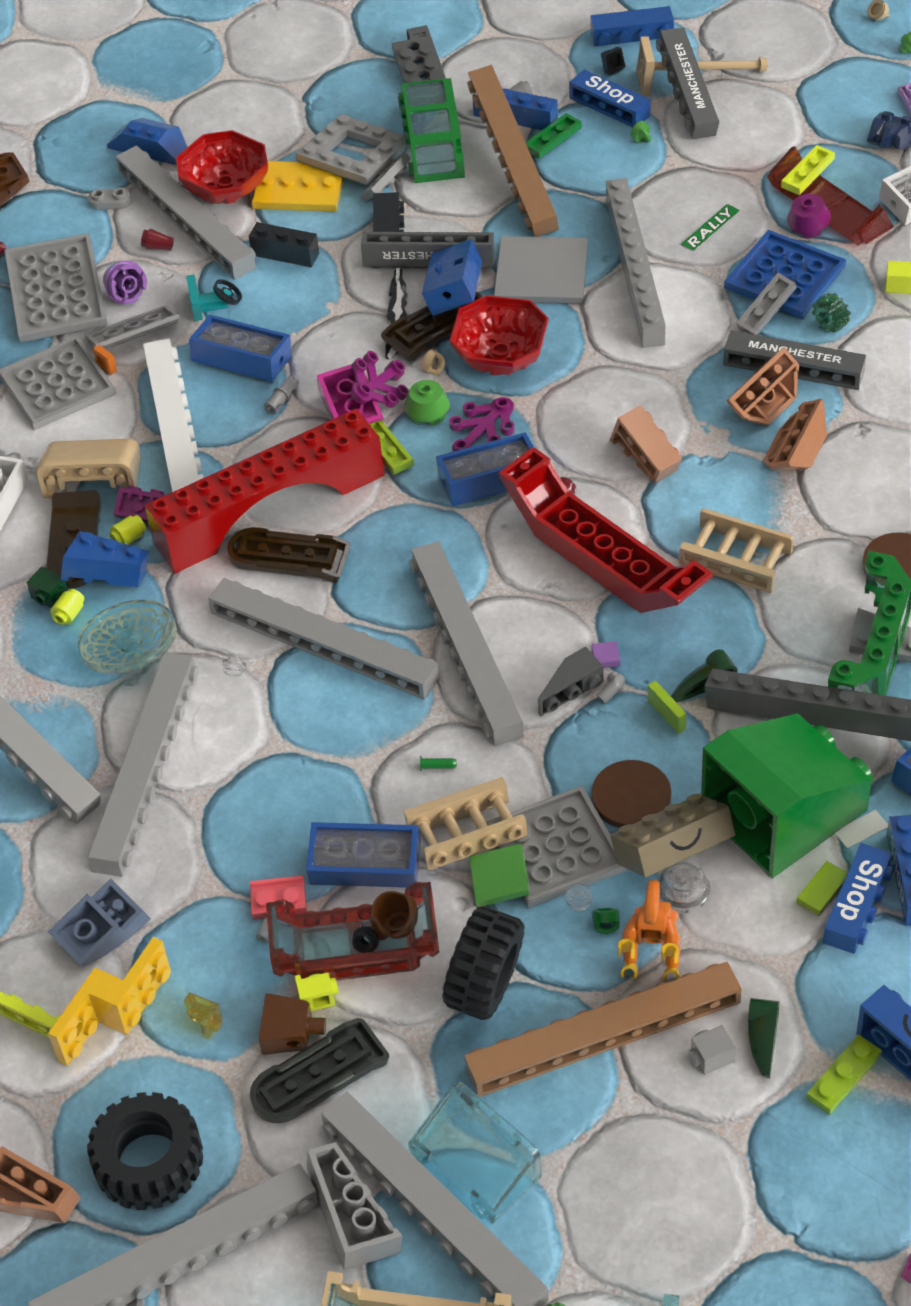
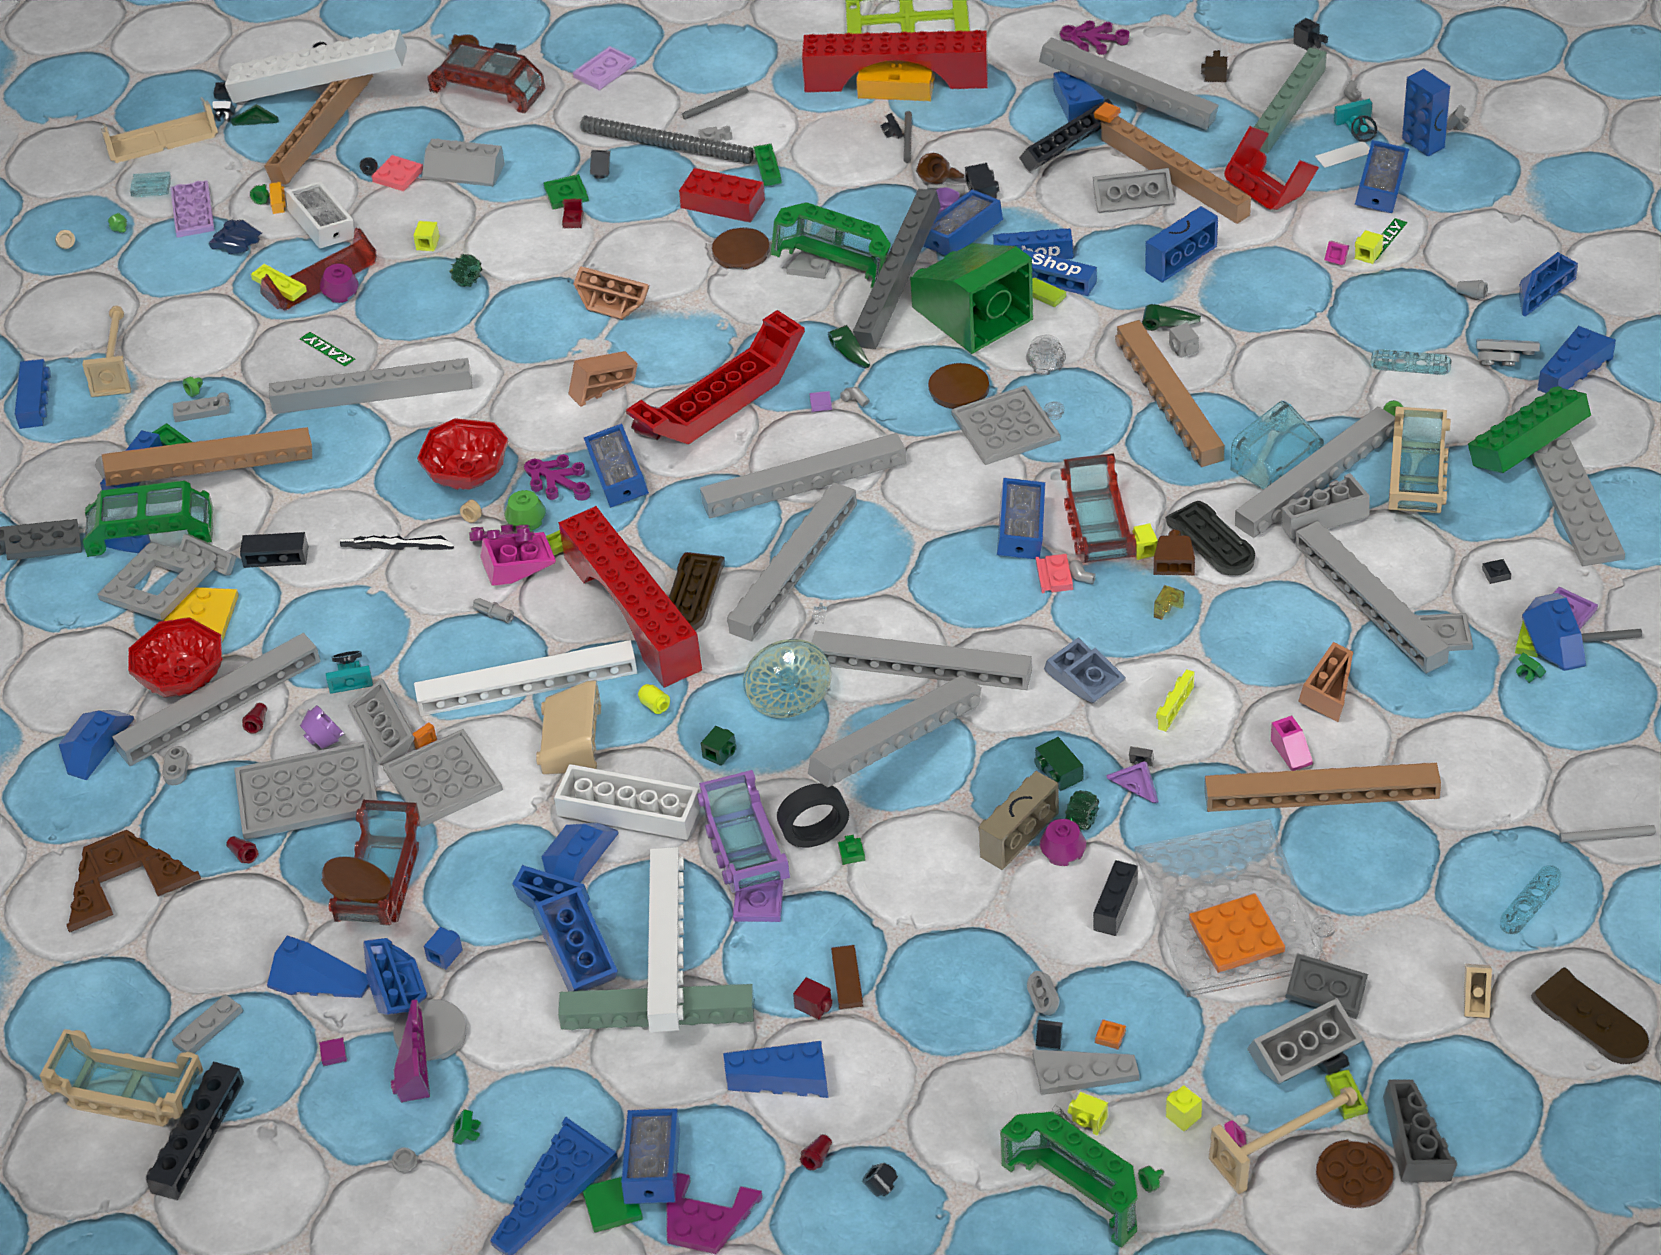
camera: 90 degrees left, 5 degrees down
dark brown piece [46,490,101,589] -> none
yellow bracket [48,937,171,1066] -> none
neon yellow brick [50,589,85,625] -> none
blue wedge [61,531,149,587] -> none
black tyre [87,1092,203,1210] -> none
magenta bracket [113,486,165,522] -> none
blue brick [189,314,292,382] -> none
black brick [248,222,319,268] -> none
black plate [352,926,379,954] -> none
dark grey brick [361,232,495,268] -> none
reddish brown hair [364,891,418,941] -> none
dark brown piece [381,292,482,361] -> none
tan fence [404,777,528,870] -> none
green piece [420,756,457,771] -> none
blue brick [422,239,482,316] -> none
black tyre [442,906,525,1020] -> none
bright green tile [469,843,530,907] -> none
light grey tile [494,236,588,304] -> none
dark grey slope [538,647,604,717] -> none
blue brick [569,69,651,128] -> none
green tile [592,908,620,934] -> none
black tile [601,47,626,75] -> none
dark tan brick [610,794,736,878] -> none
orange animal [618,880,680,982] -> none
lime tile [648,681,686,734] -> none
dark grey brick [656,27,719,139] -> none
tan fence [679,508,794,593] -> none
dark grey brick [723,330,866,390] -> none
blue plate [724,230,846,319] -> none
nougat wedge [727,347,799,426] -> none
light grey plate [736,273,797,335] -> none
lime plate [806,1034,882,1115] -> none
none -> light grey plate [173,392,230,422]

